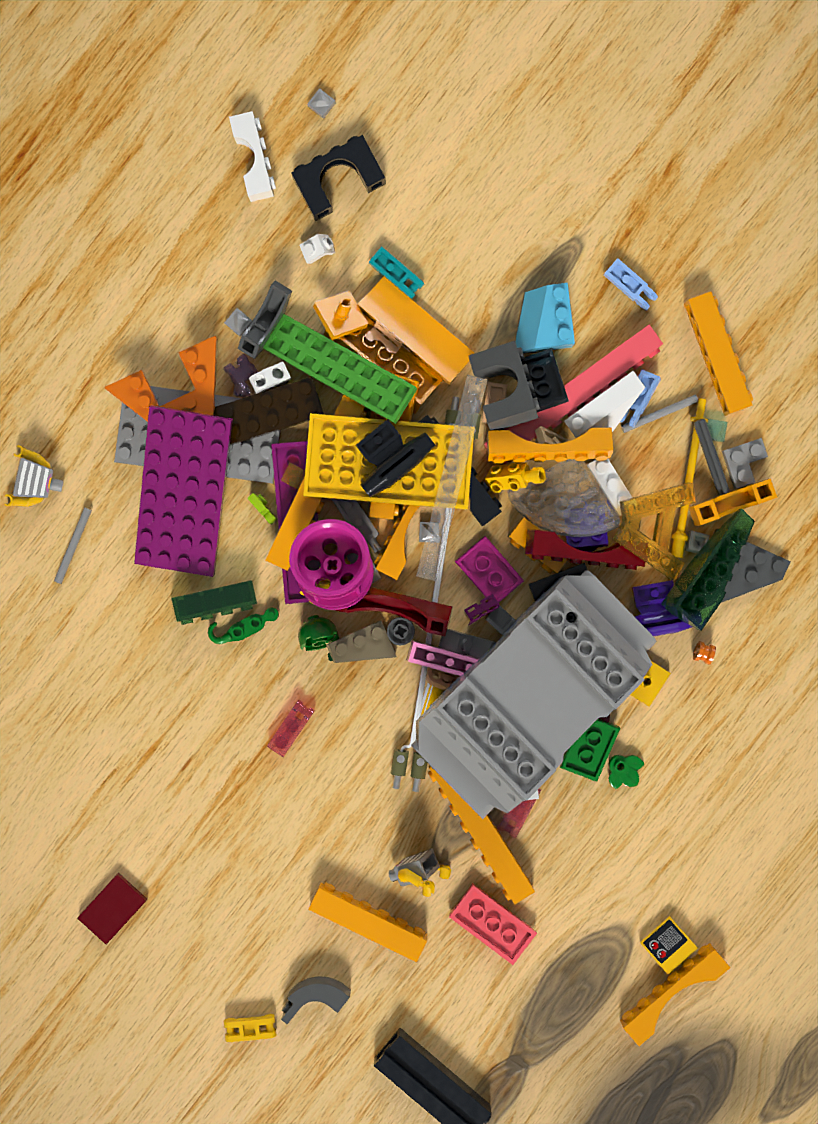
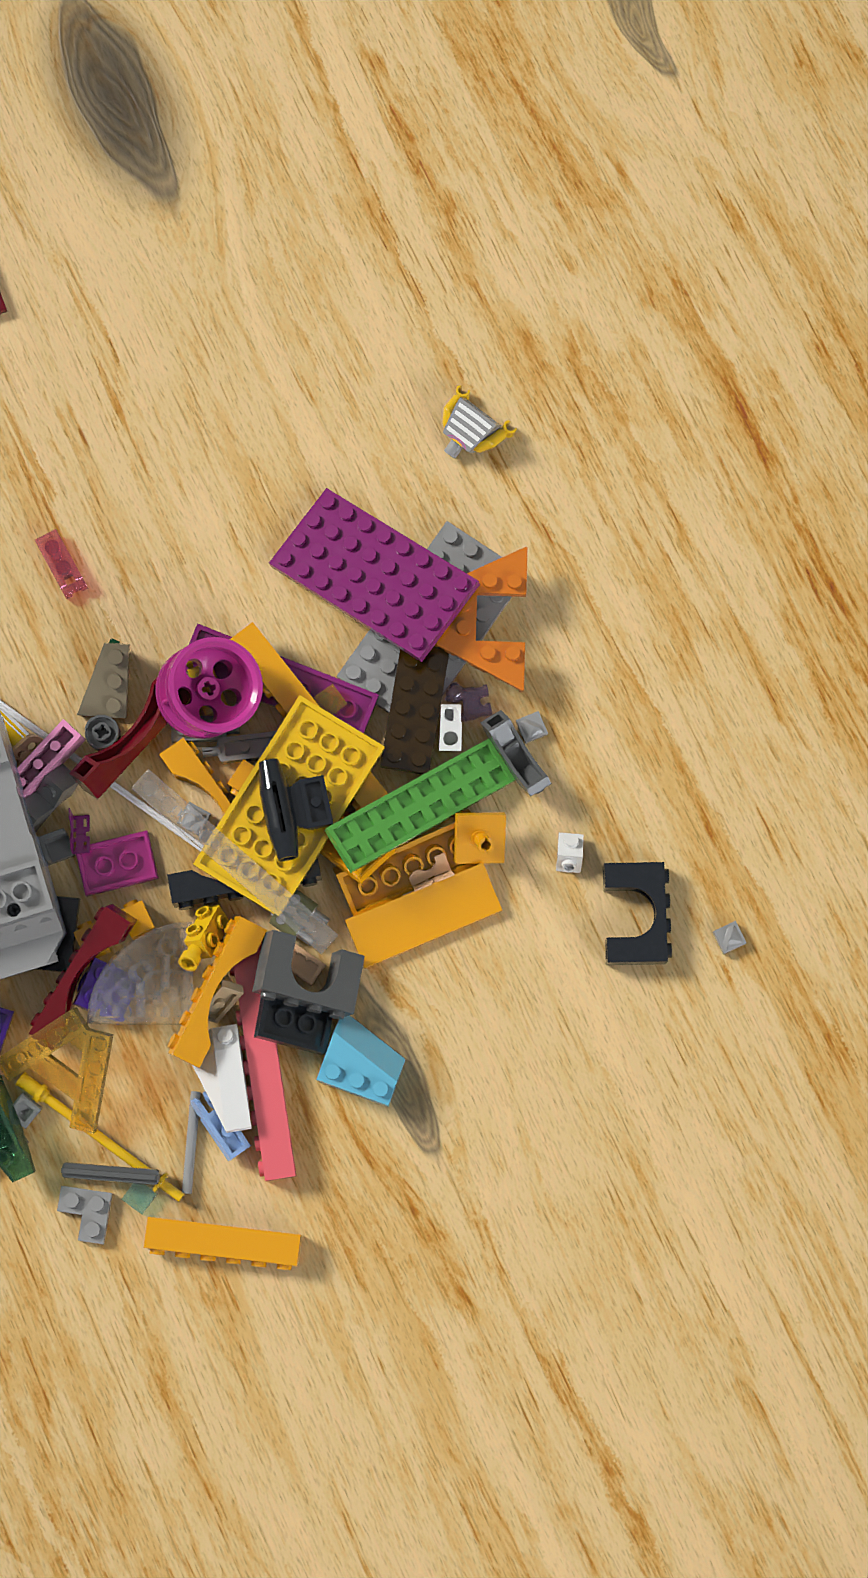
camera: 115 degrees right, 10 degrees down
light grey bar [54,507,92,584] -> none
clear green wedge [170,580,257,625] -> none
green piece [208,607,279,644] -> none
white arch [229,111,276,202] -> none
lime plate [247,493,277,525] -> none
green cylinder [298,615,339,651] -> none
teal plate [369,246,424,299] -> none
white arch [584,459,637,517] -> none
light blue hinge [604,258,658,310] -> none
light orange arch [689,478,778,526] -> none

